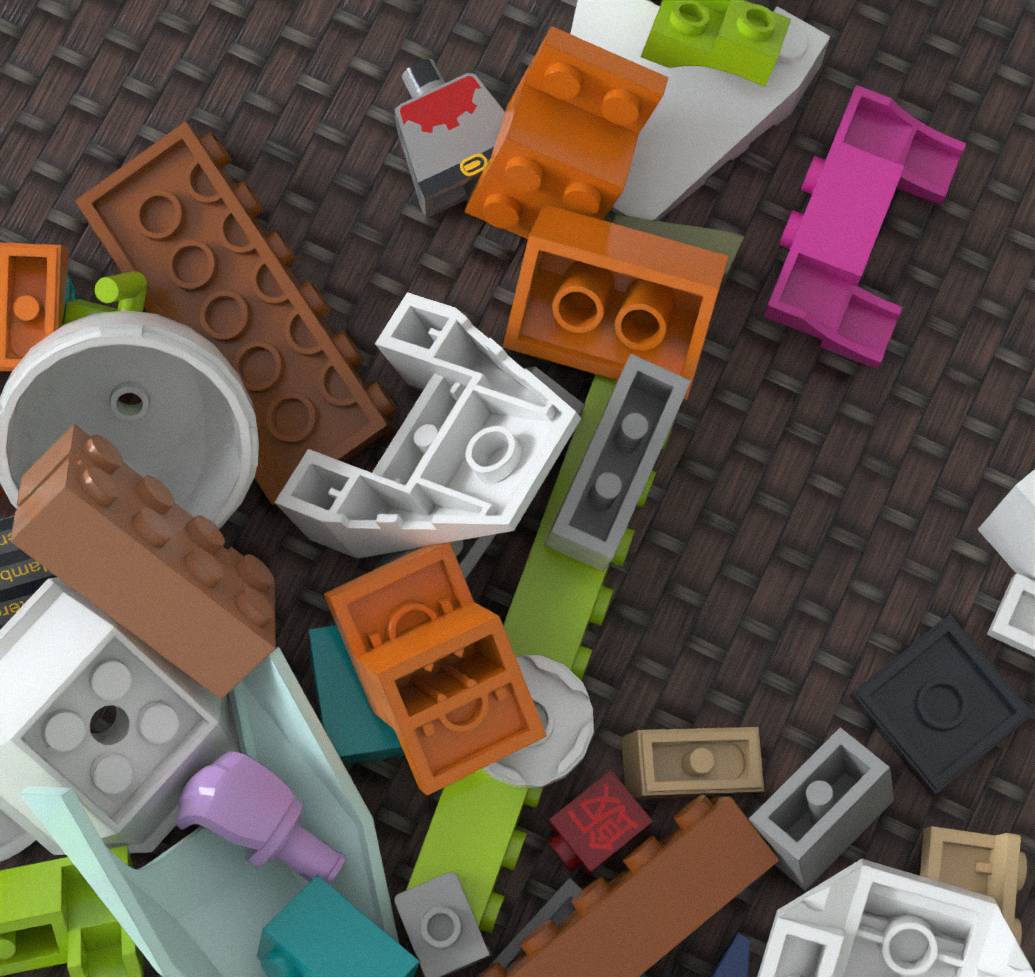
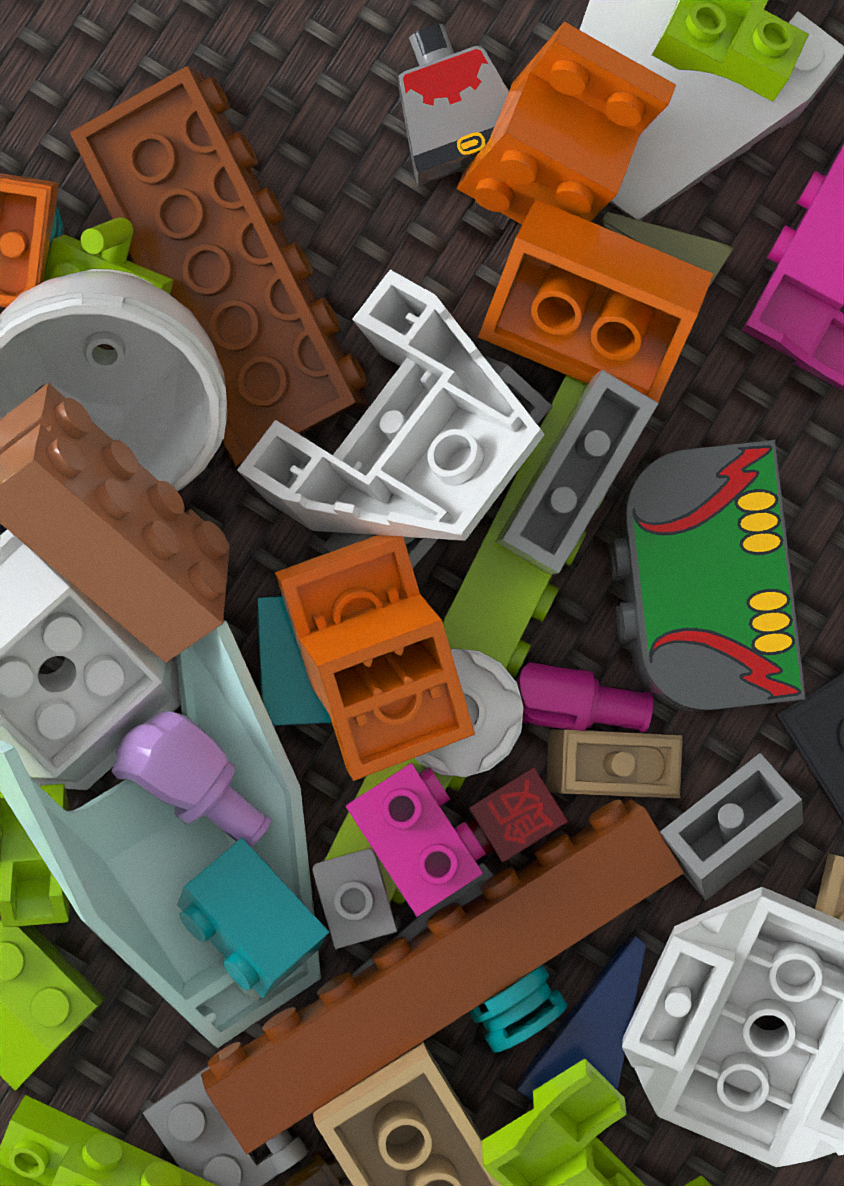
camera: 10 degrees right, 10 degrees up
none -> dark pink brick [346,763,486,917]
none -> dark pink arm [516,662,654,732]
none -> brick [608,440,806,712]

